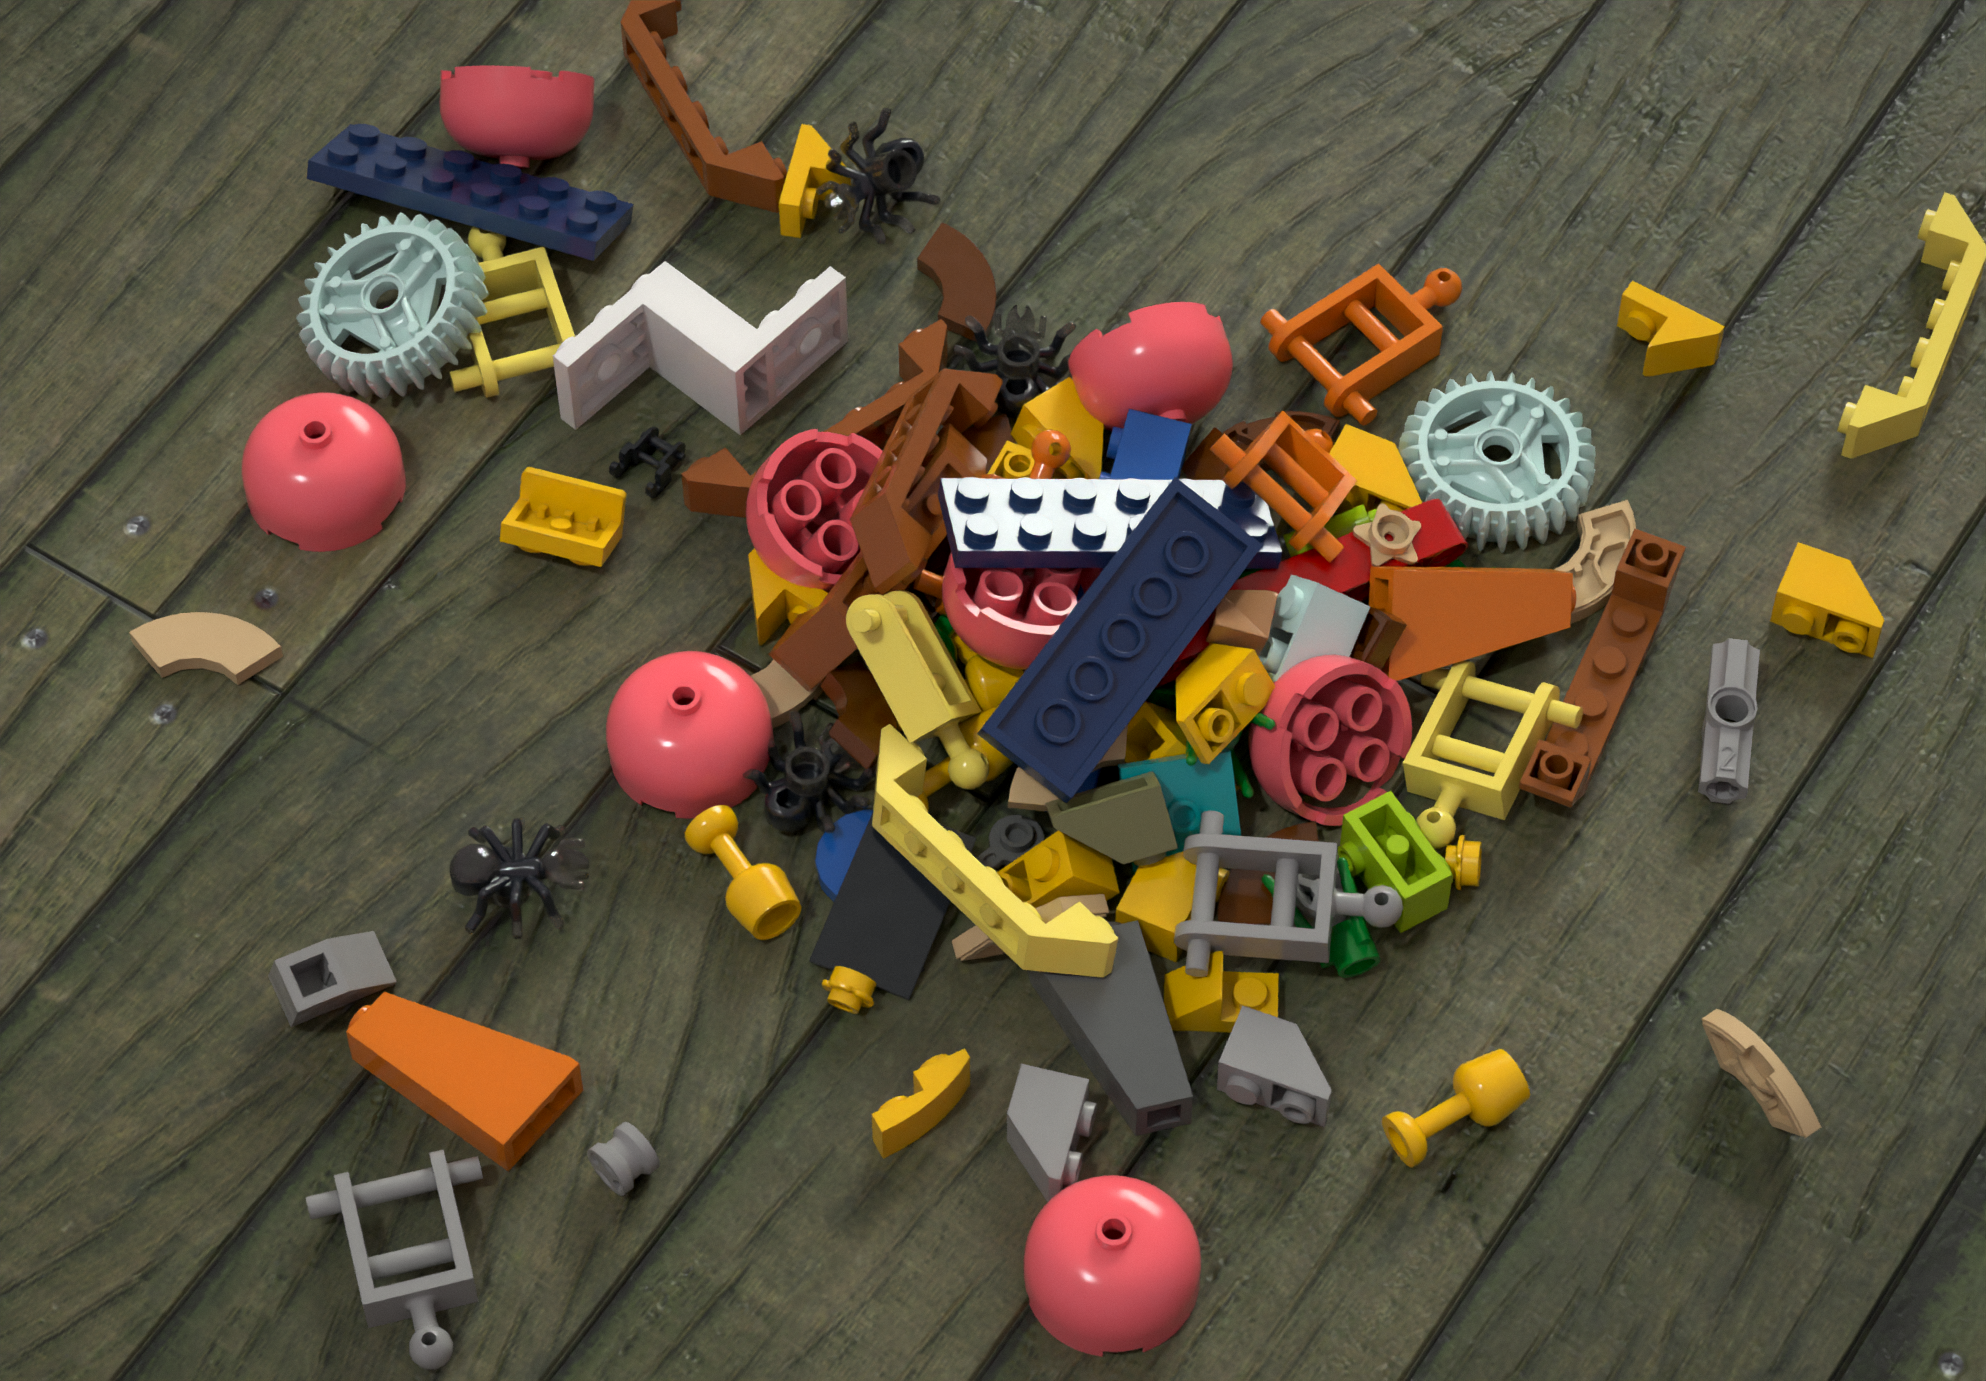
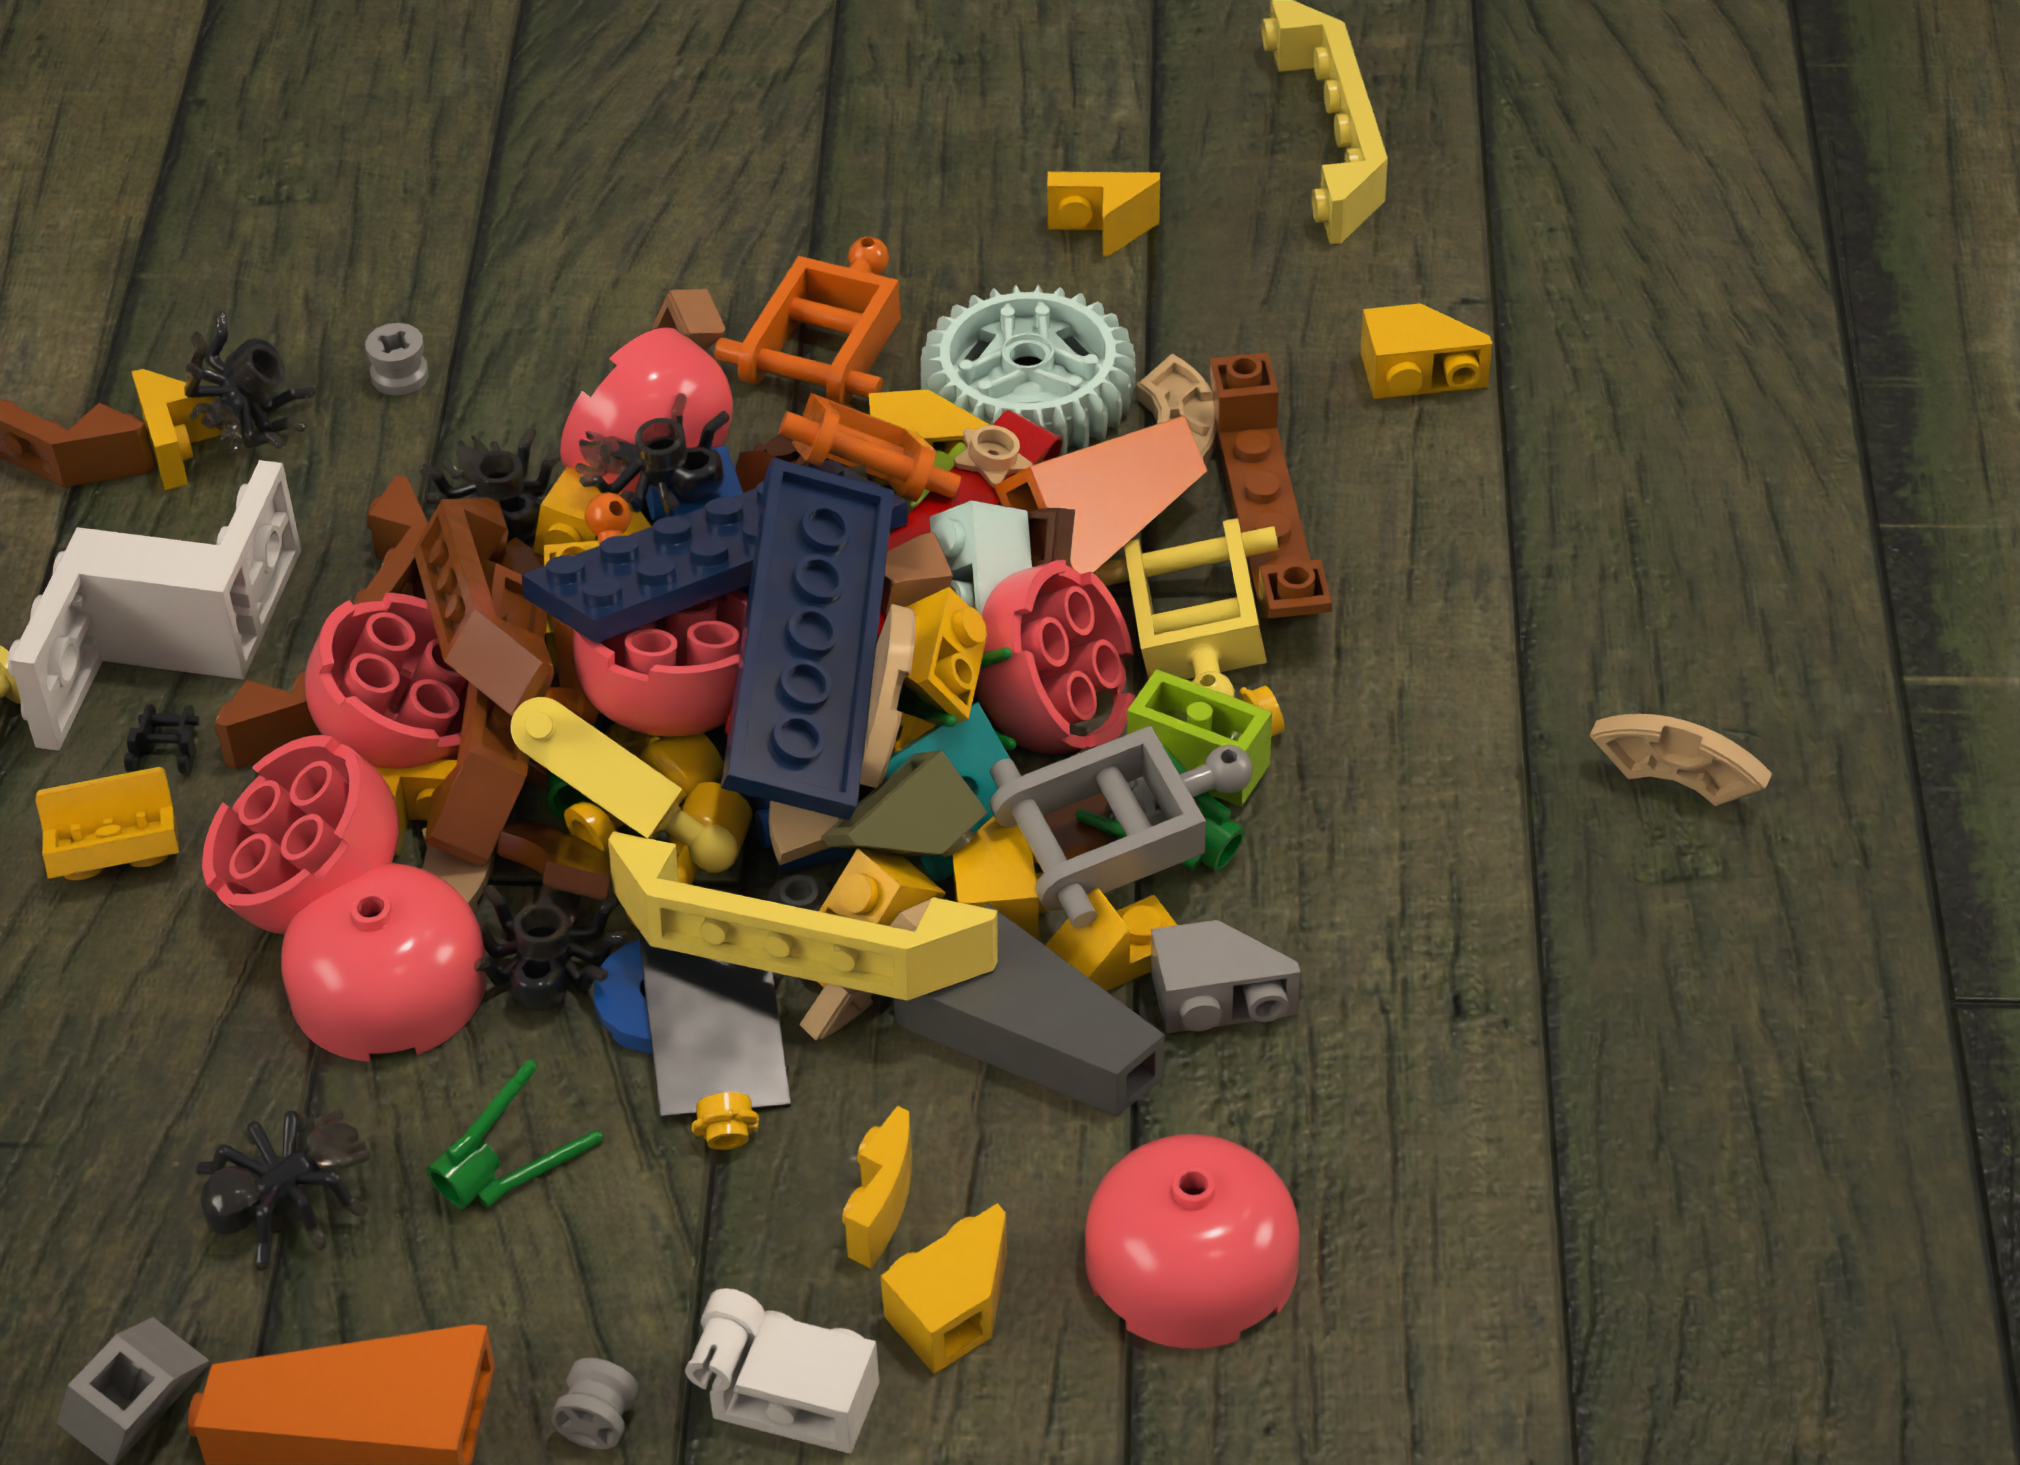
camera: 30 degrees left, 10 degrees down
yellow piece [684,805,801,940] -> none
reddish brown tile [917,222,996,342] -> none
light grey slope [1007,1064,1097,1202] -> none
yellow piece [1382,1049,1530,1168] -> none
light grey piece [1698,638,1760,804] -> none
none -> coral cylinder [202,735,399,935]
none -> light grey wheel [365,323,429,396]
none -> green plant [426,1059,604,1209]
none -> animal [575,393,730,515]
none -> medium nougat slope [651,289,725,351]
none -> white hinge [685,1288,879,1454]
none -> tan tile [860,604,916,788]
none -> yellow slope [881,1204,1007,1374]

